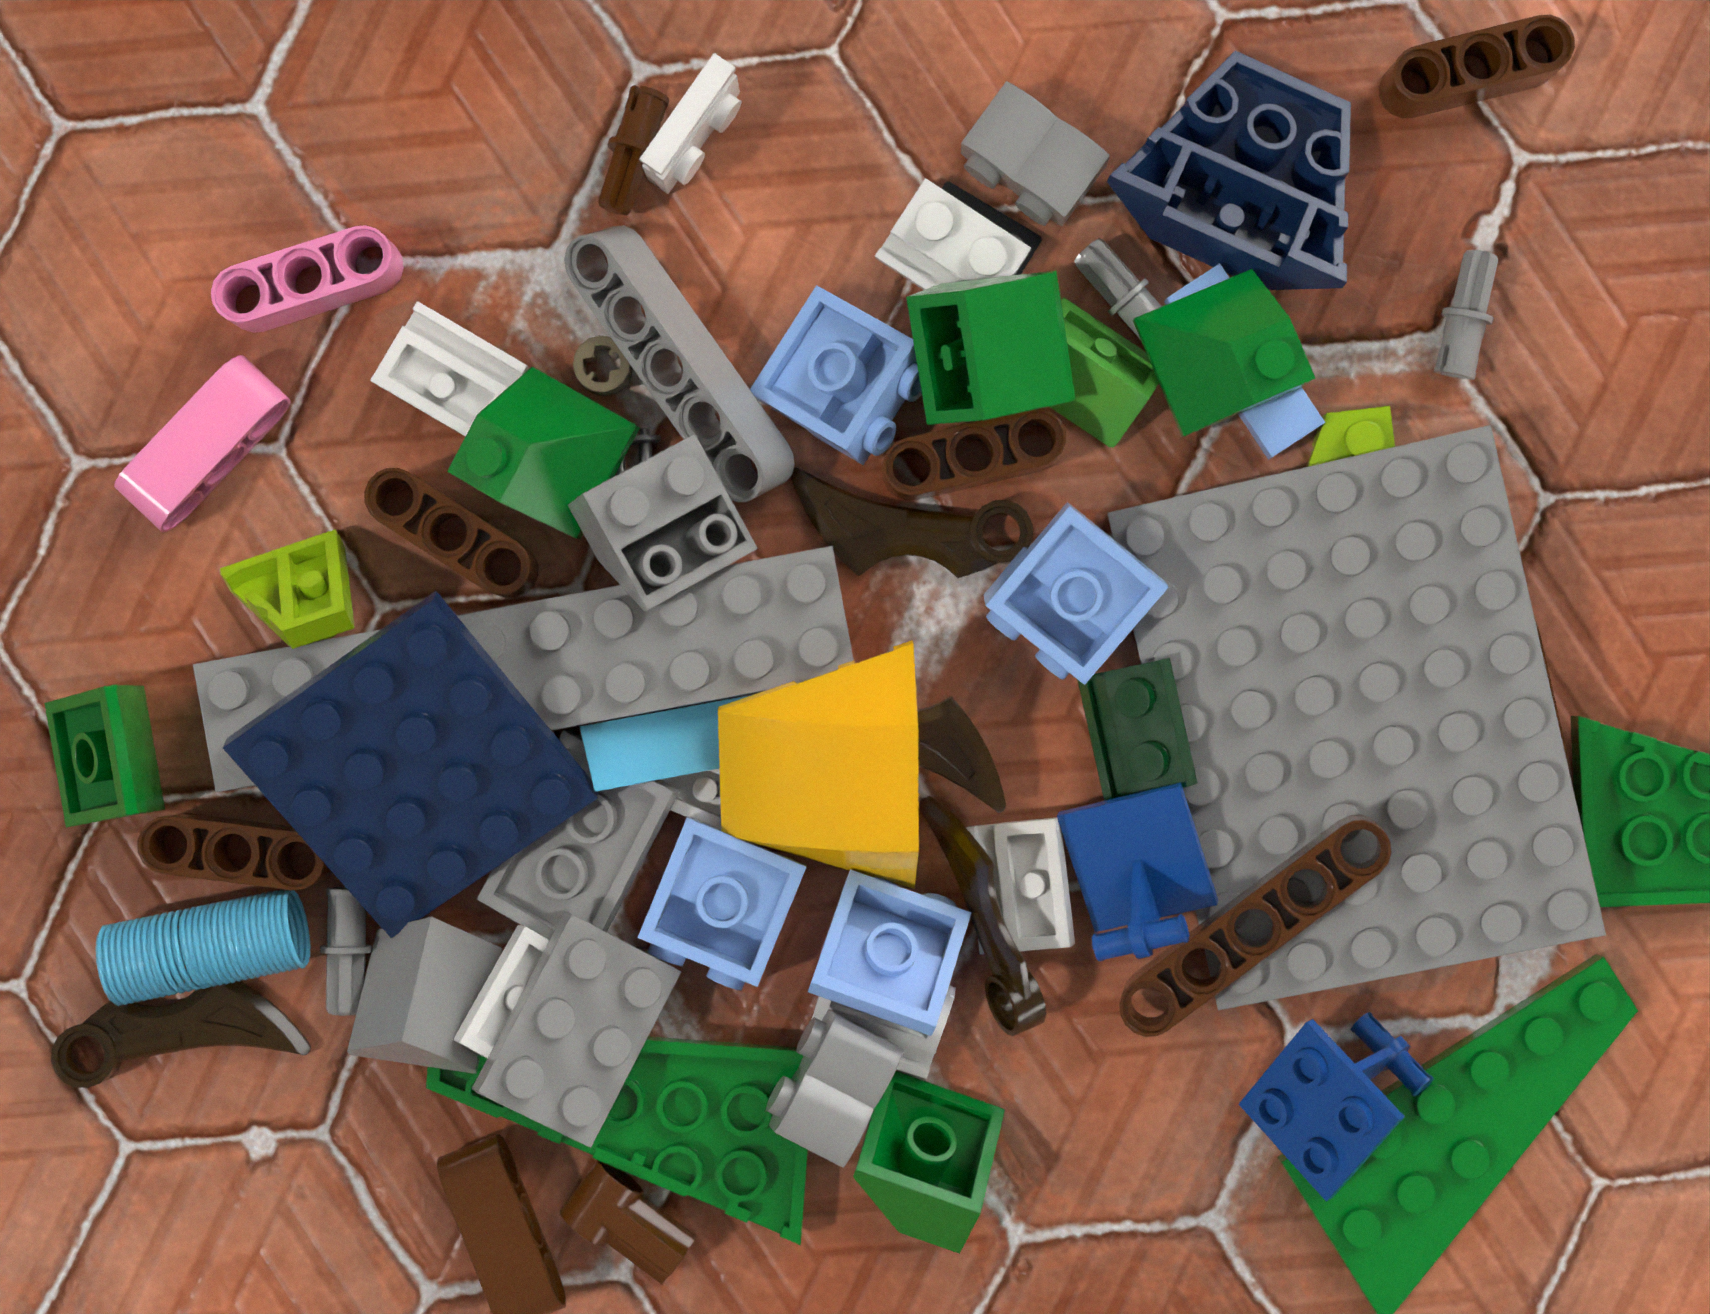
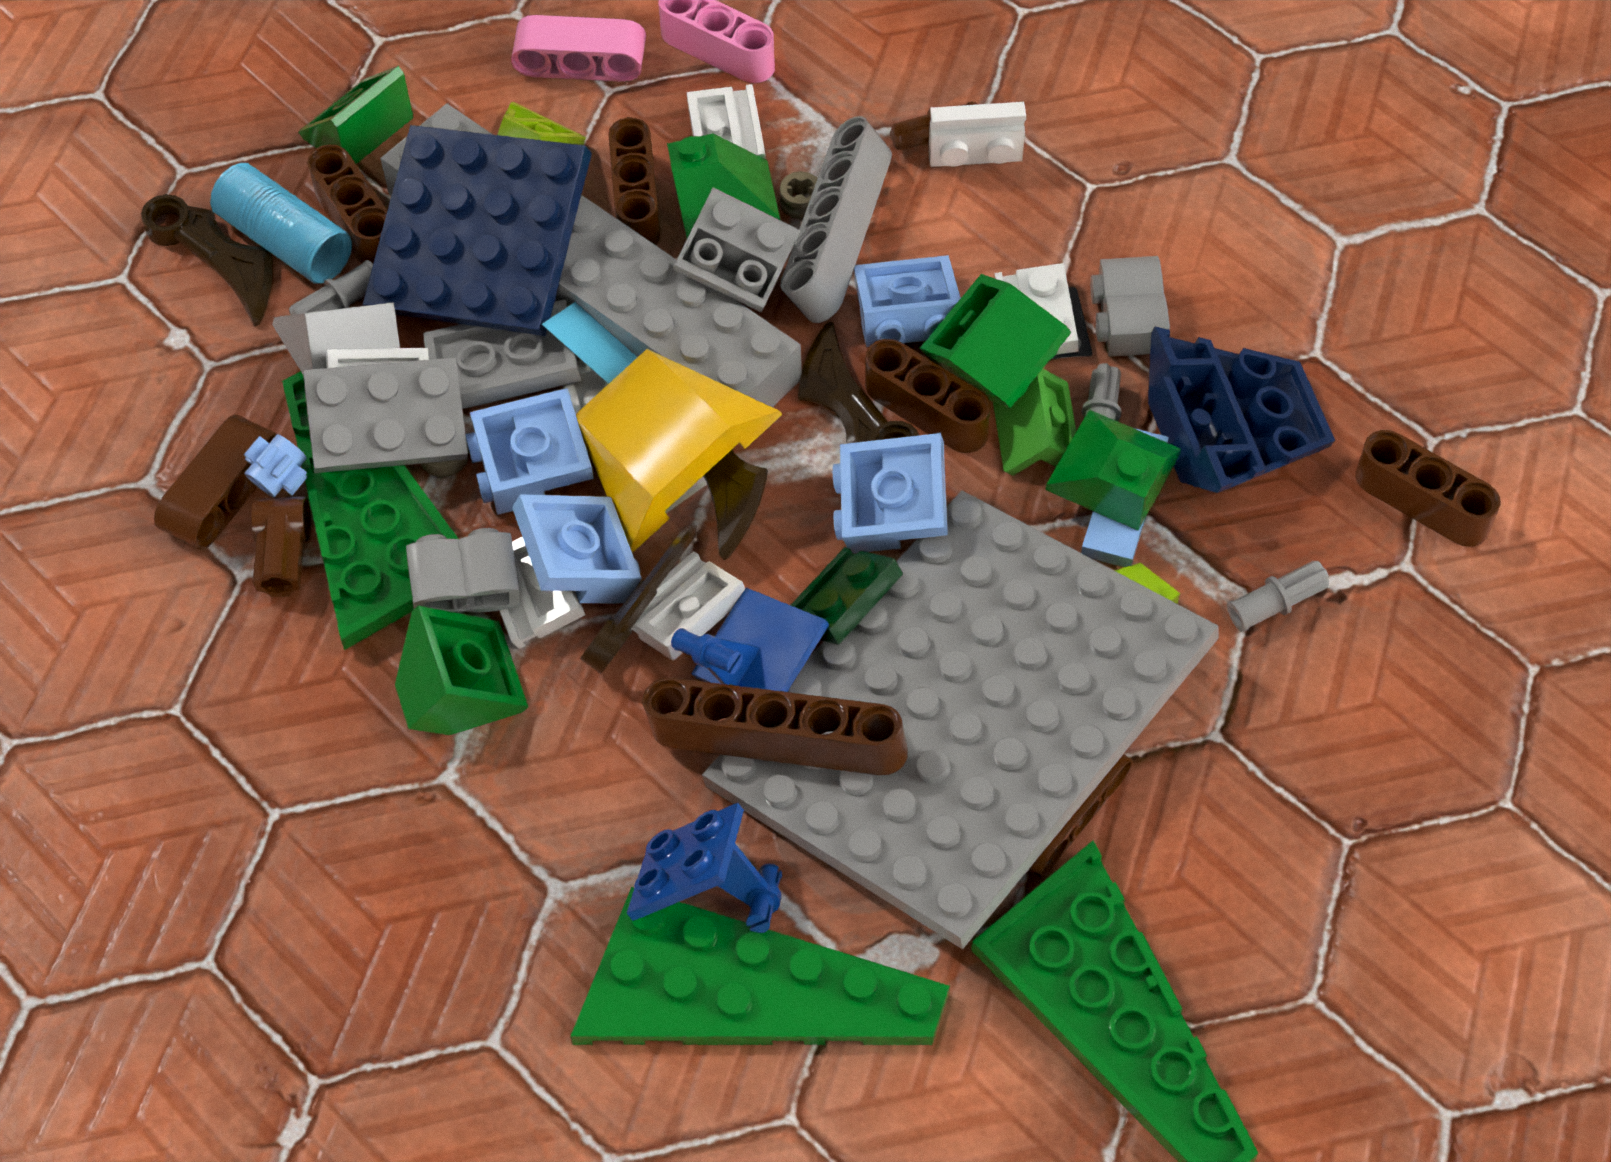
camera: 55 degrees right, 30 degrees down
none -> light blue gear [244,434,307,498]

